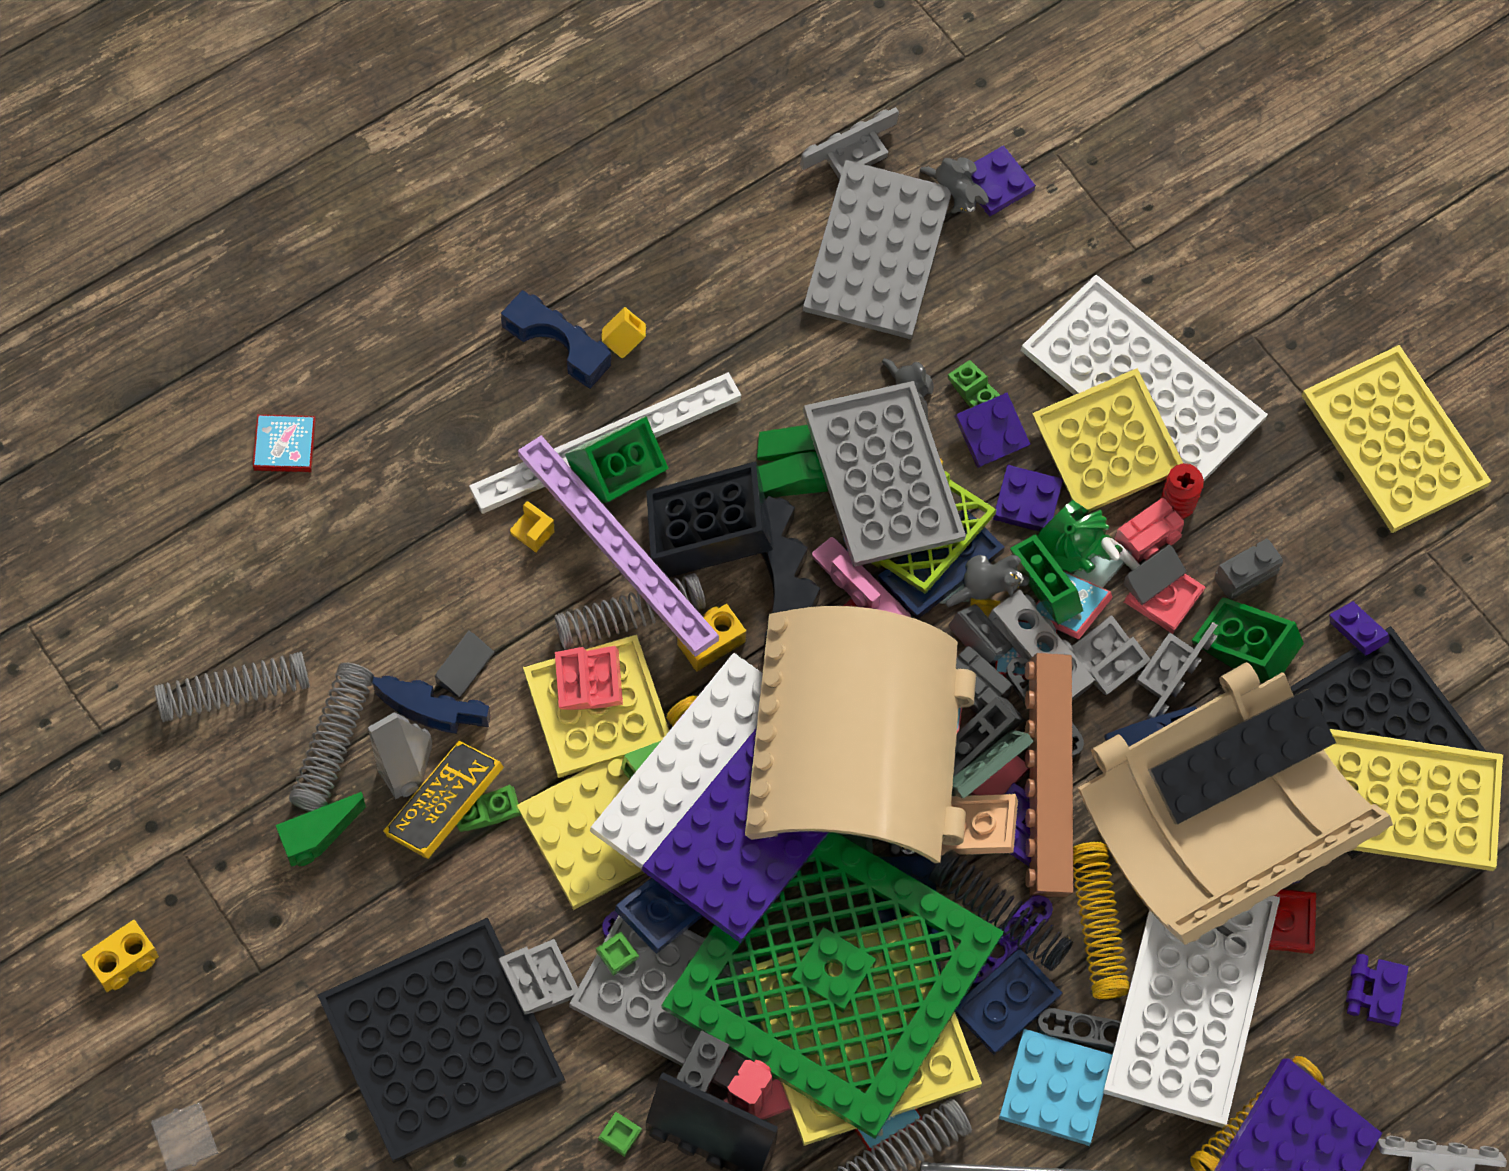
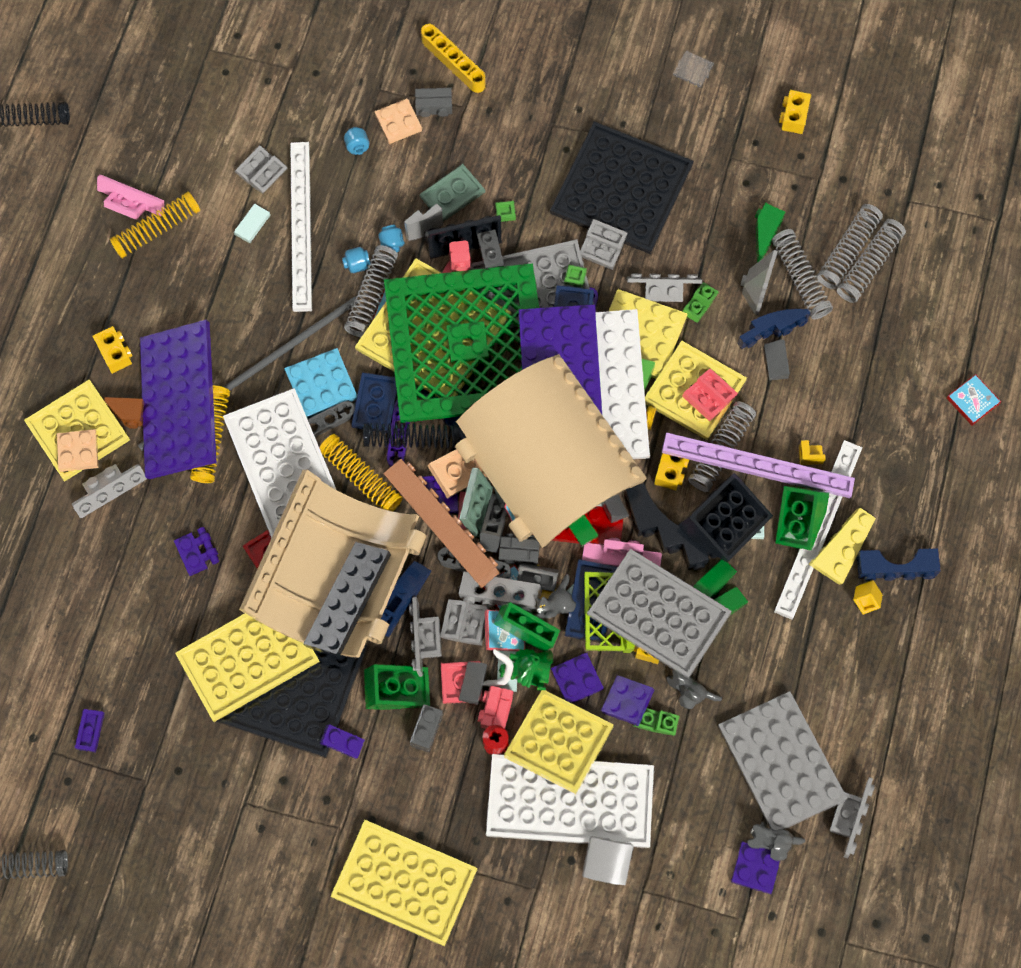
camera: 145 degrees right, 5 degrees up
tile [383,741,504,859] -> none
none -> light grey slope [582,836,634,885]
none -> light grey bracket [627,273,702,302]
none -> light yellow wing [809,508,876,585]
none -> light grey piece [817,204,883,289]

